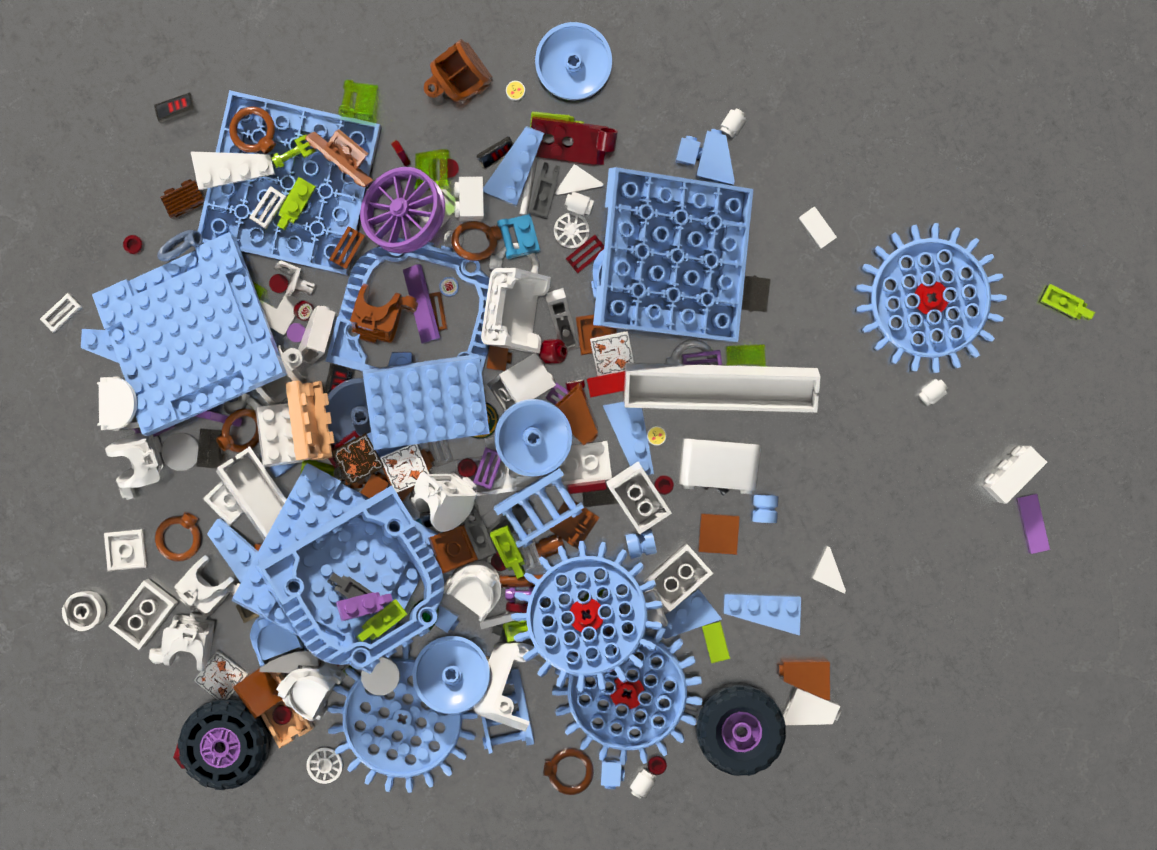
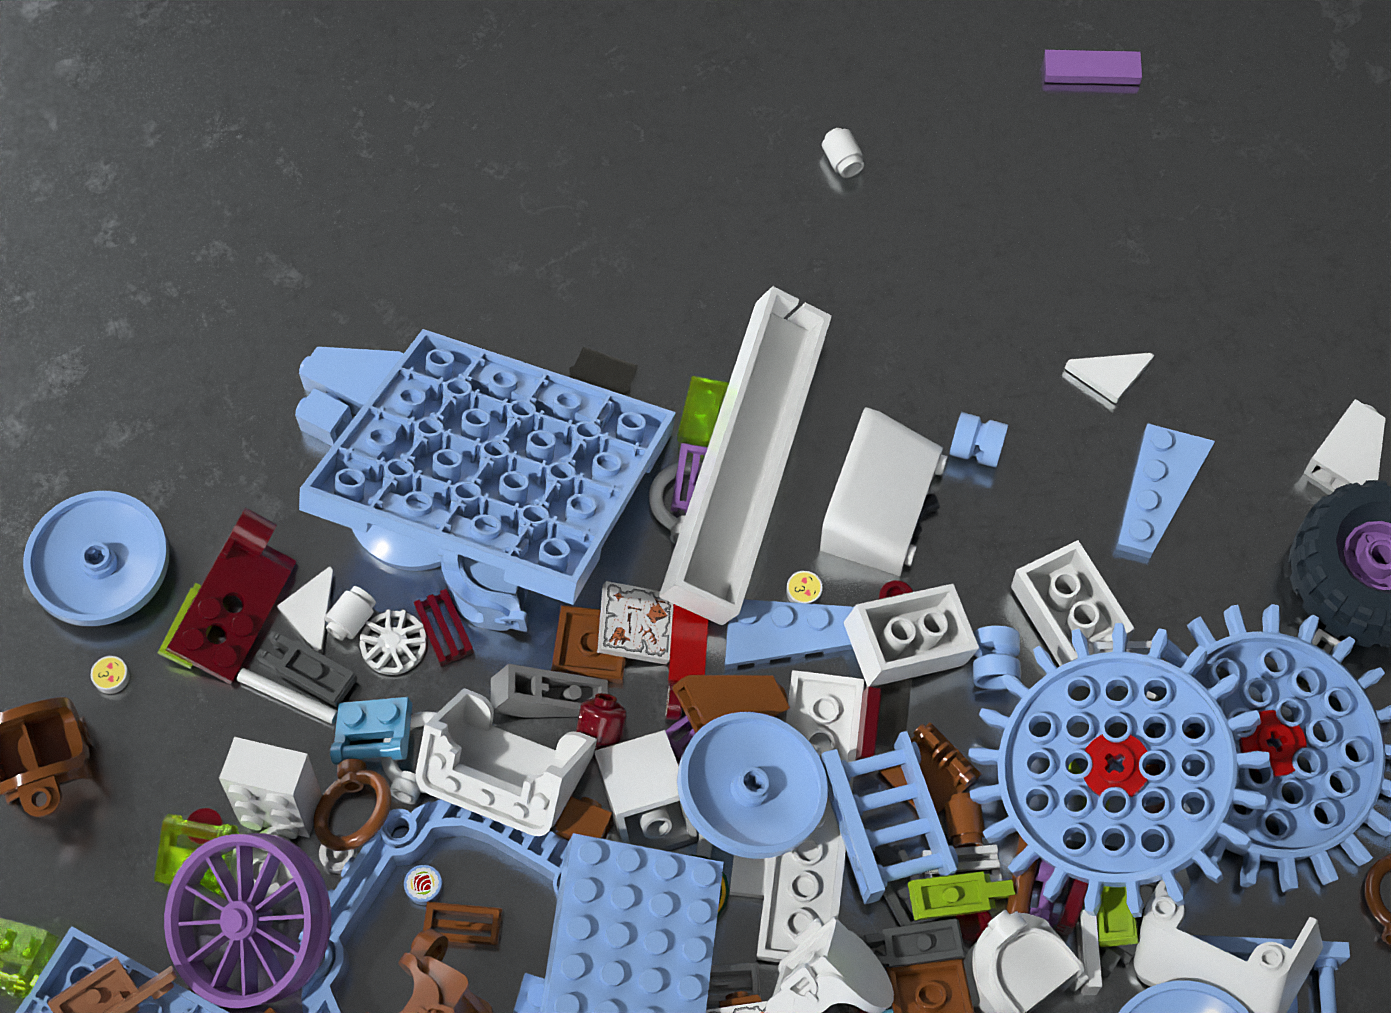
camera: 70 degrees left, 25 degrees down
dark red tile [391,140,411,166] -> none
medium lavender tile [403,264,440,344] -> none
dark red tile [457,458,477,477] -> none
medium lavender tile [473,447,501,490] -> none
slope [476,136,513,170] -> none
light blue wing [483,126,544,205] -> none
light blue wing [663,588,722,639] -> none
dark orange tile [698,514,740,555] -> none
lime tile [702,621,730,663] -> none
white brick [720,108,747,138] -> none
dark orange slope [778,660,830,700] -> none
white tile [799,206,837,249] -> none
light blue gear [856,223,1007,373] -> none
white brick [983,446,1047,504] -> none

